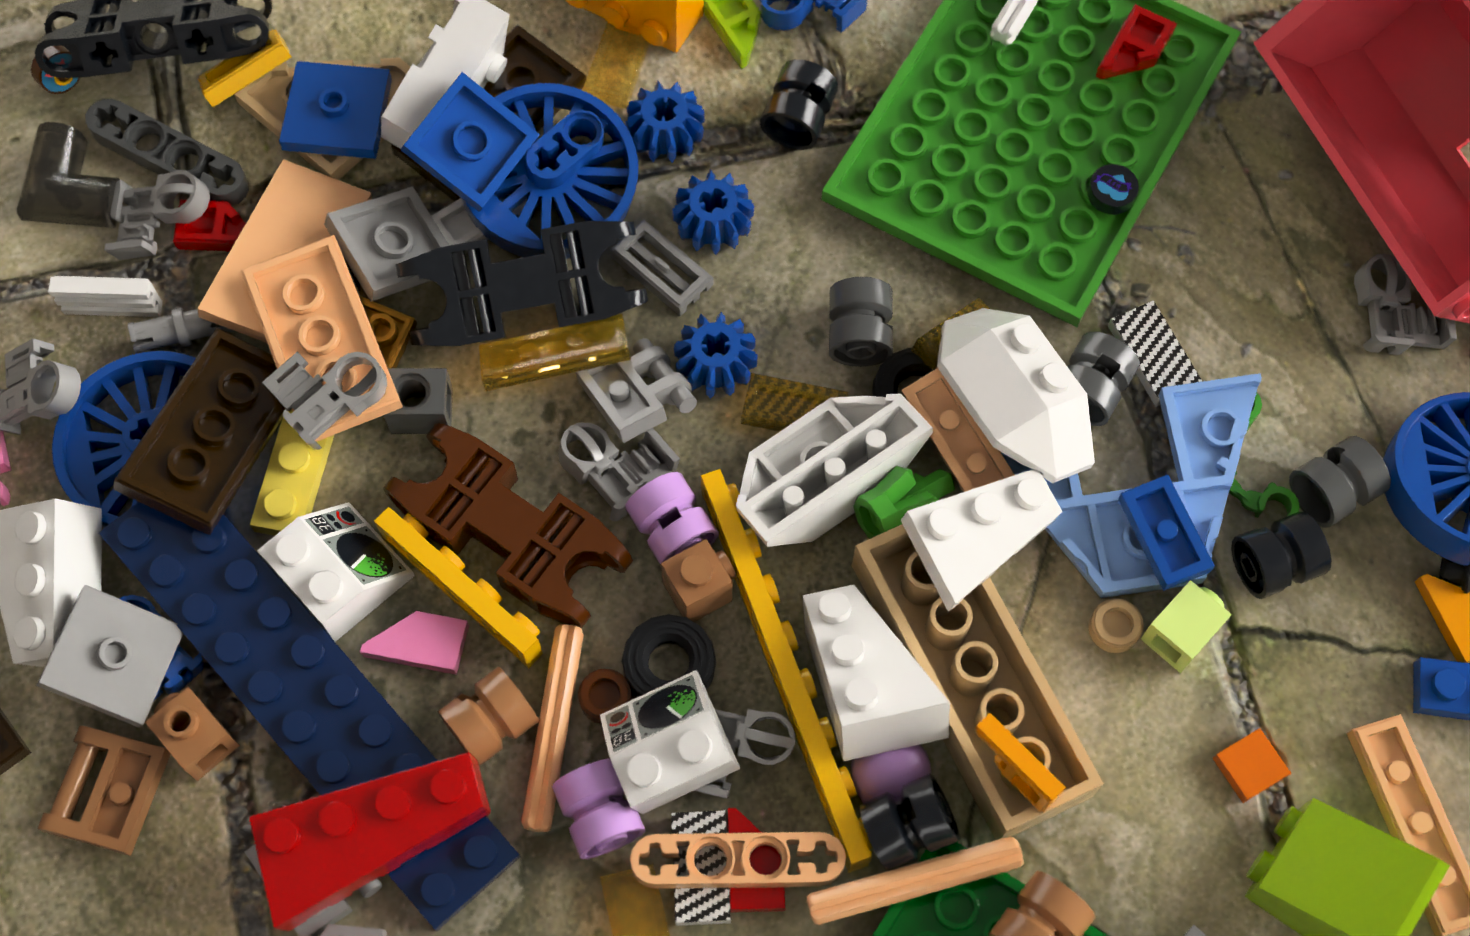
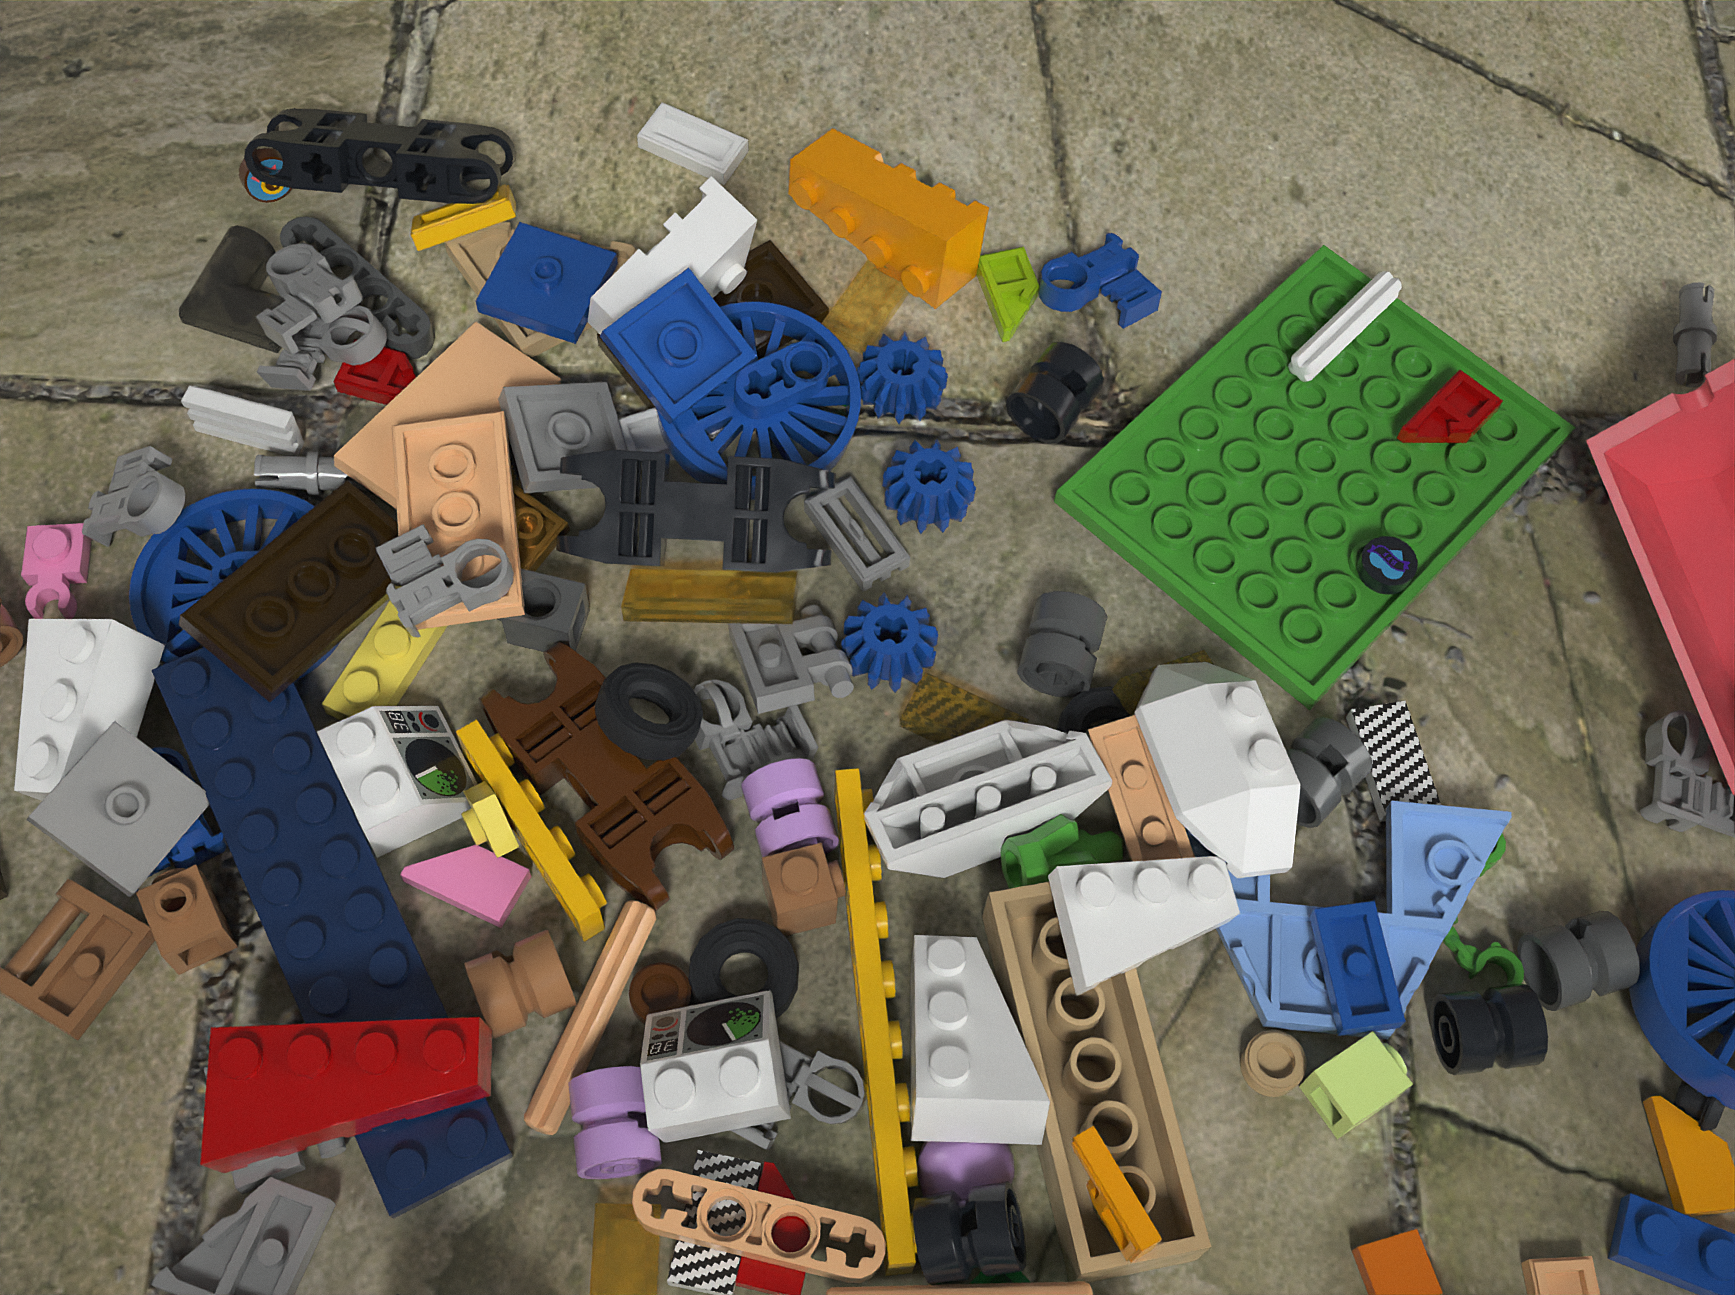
camera: 10 degrees right, 5 degrees down
none -> light grey piece [256,244,363,355]
none -> light yellow plate [461,781,519,858]
none -> black tyre [594,662,703,761]

